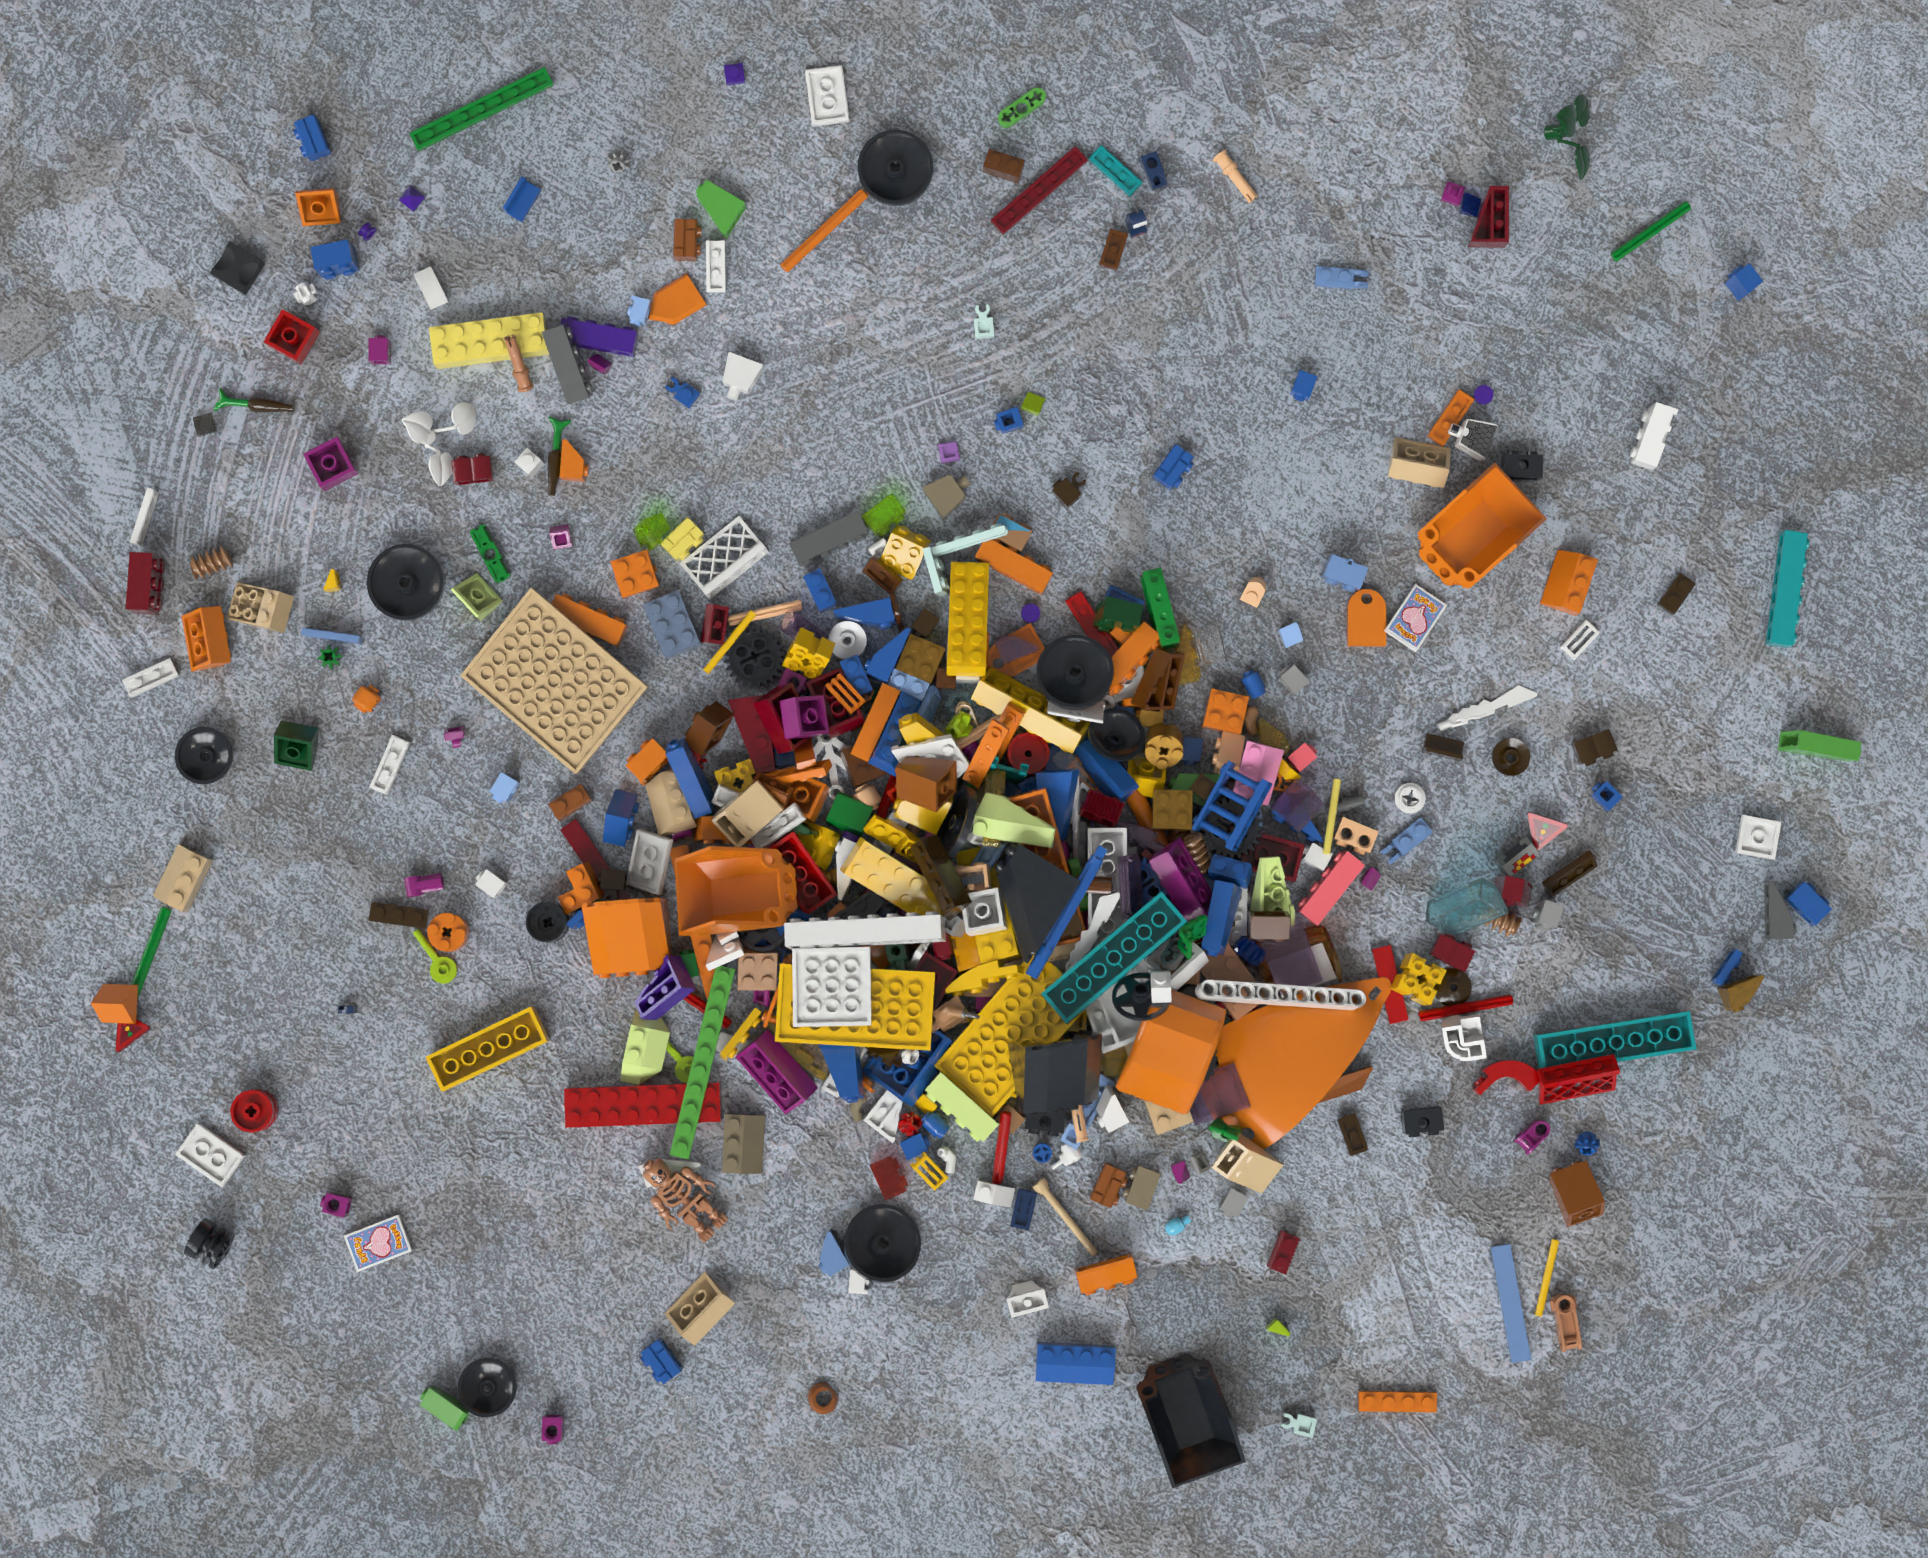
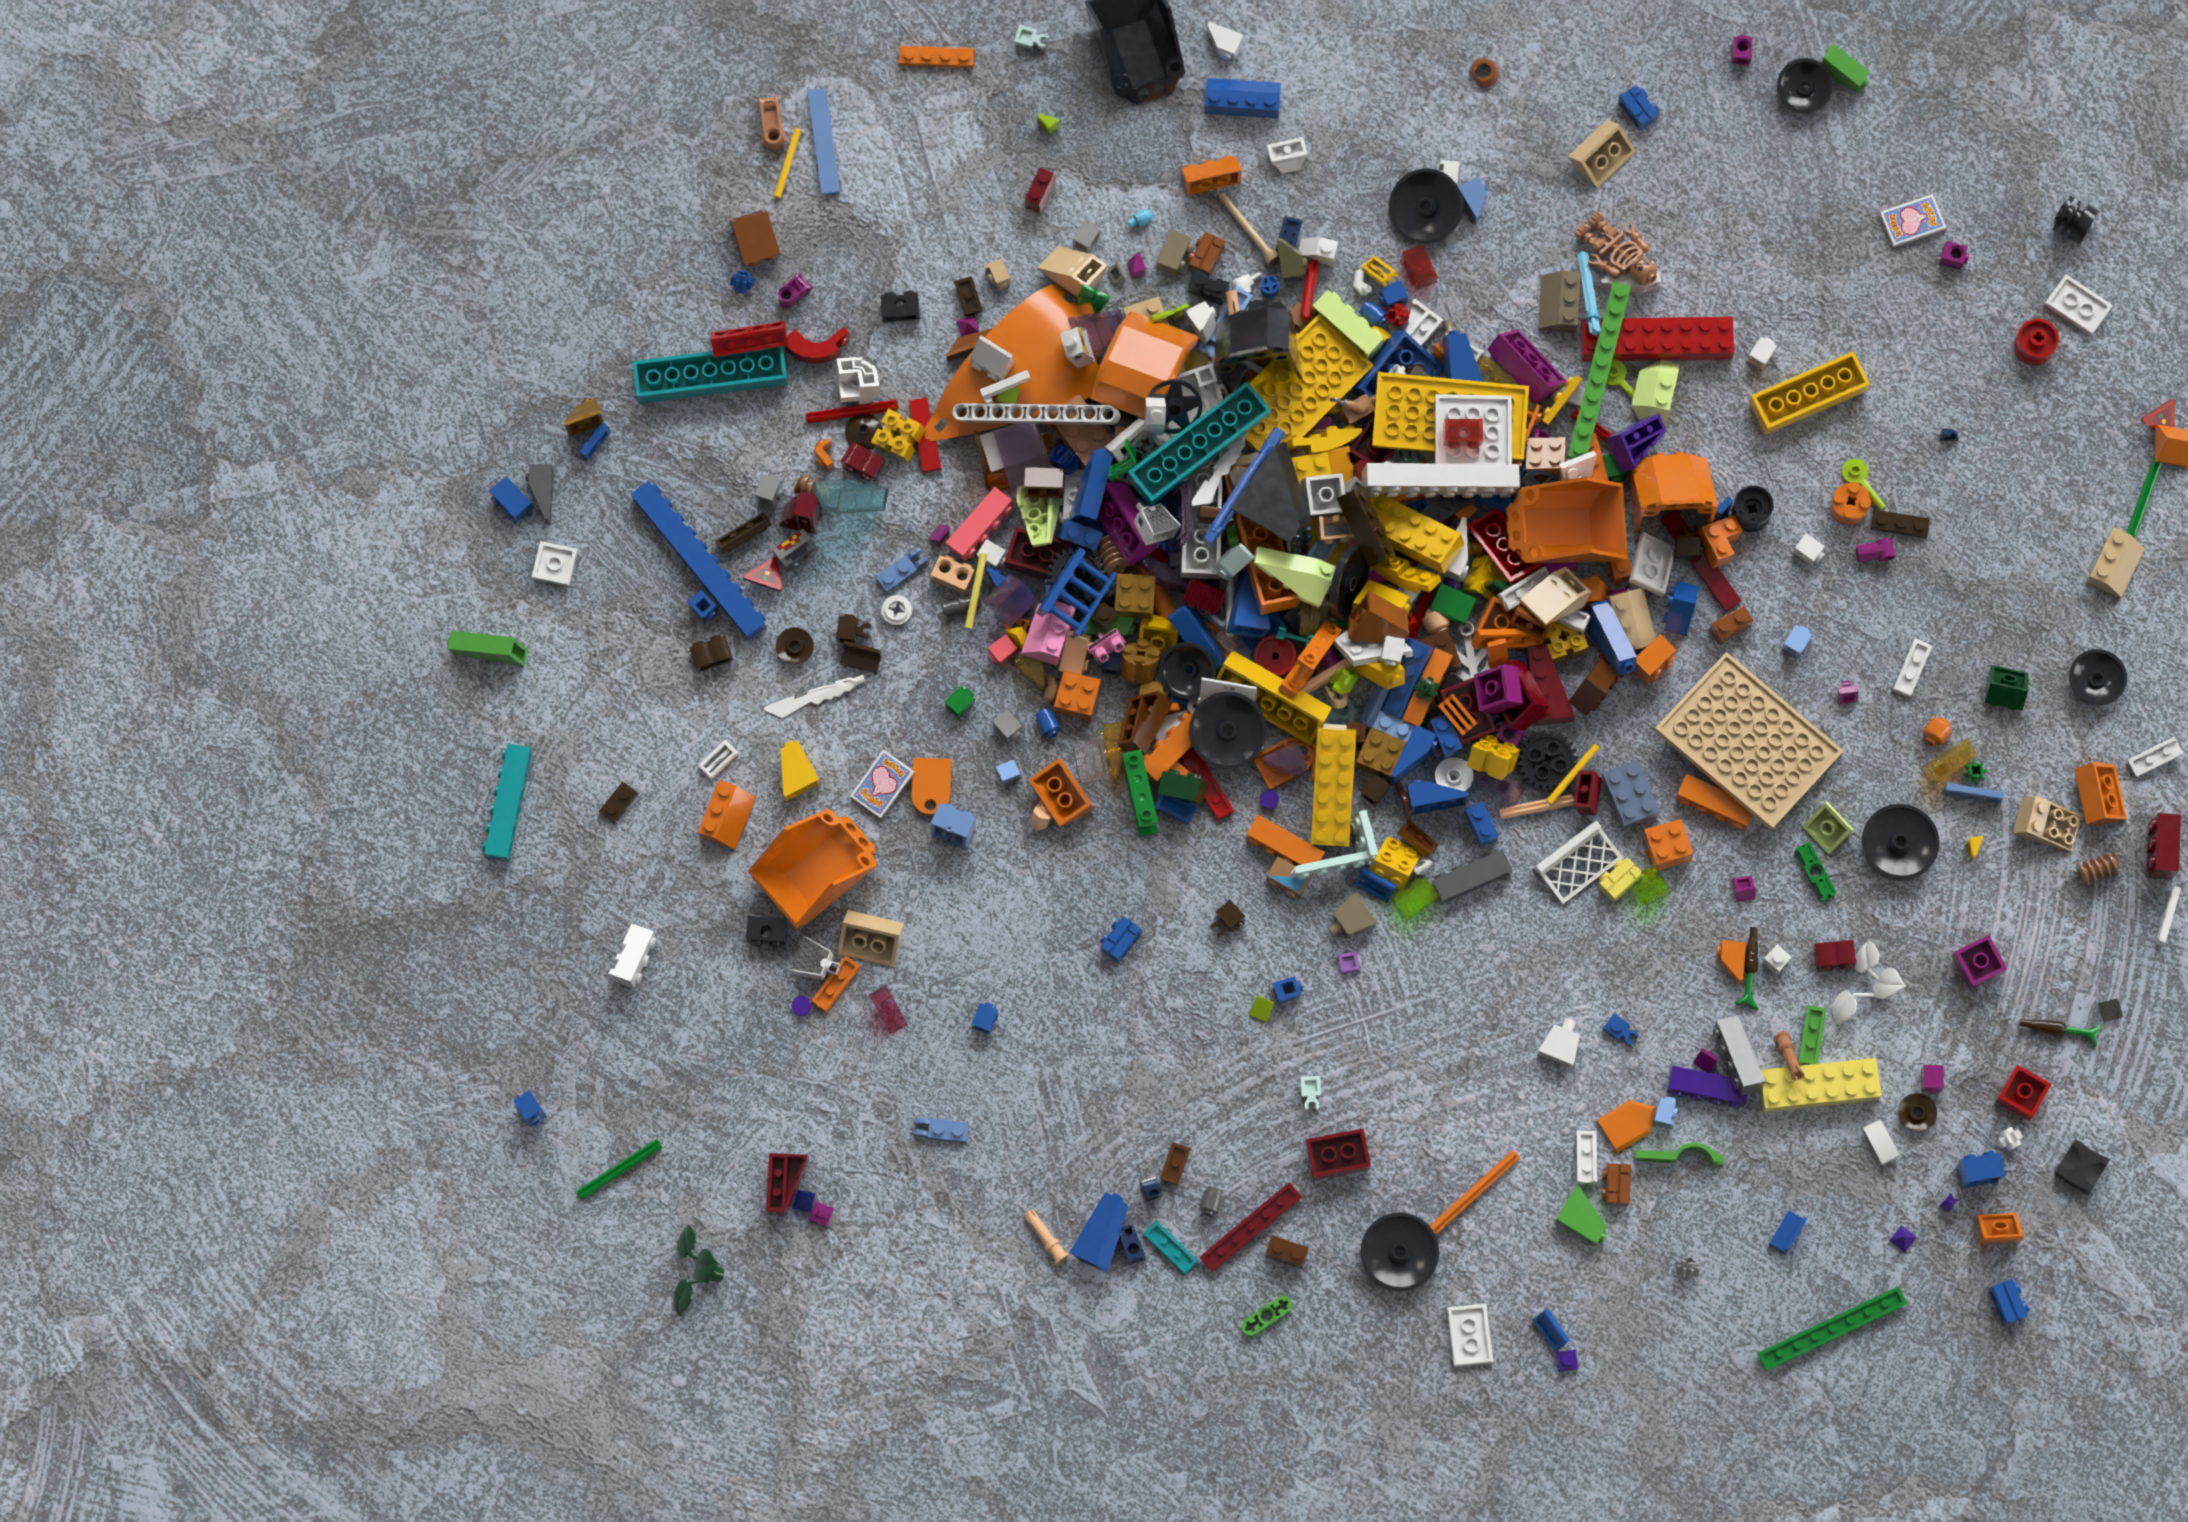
camera: 175 degrees left, 10 degrees down
none -> blue brick [631,480,766,641]
none -> yellow slope [781,740,820,801]
none -> orange bracket [814,438,834,471]
none -> dark brown brick [836,614,871,643]
none -> clear pink slope [869,986,907,1034]
none -> green brick [945,686,975,719]
none -> magenta slope [957,315,980,336]
none -> white slope [970,336,1014,382]
none -> white hinge [980,370,1031,404]
none -> tan brick [984,258,1011,290]
none -> lime tile [997,387,1020,404]
none -> orange slope [1028,758,1095,827]
none -> white torso [1060,327,1095,368]
none -> blue slope [1069,1192,1129,1273]
none -> bright pink hips [1087,628,1126,663]
none -> torso [1134,500,1181,545]
none -> lime piece [1149,304,1190,323]
none -> black brick [1188,269,1230,306]
none -> dark grey brick [1199,1186,1223,1217]
none -> white slope [1207,22,1243,61]
none -> light aqua slope [1213,543,1255,580]
none -> olive slope [1277,238,1308,278]
none -> dark red brick [1305,1128,1371,1181]
none -> blue tile [1354,867,1397,903]
none -> white brick [1380,636,1405,666]
none -> dark green plant [1414,677,1439,701]
none -> clear red brick [1443,419,1483,449]
none -> blue plate [1532,1308,1571,1352]
none -> medium azure axle [1578,251,1601,336]
none -> bright green piece [1634,1142,1724,1165]
none -> white brick [1747,337,1777,370]
none -> bright green plate [1798,1005,1827,1065]
none -> dark brown dish [1898,1093,1937,1132]
none -> clear yellow slope [1920,738,1977,784]

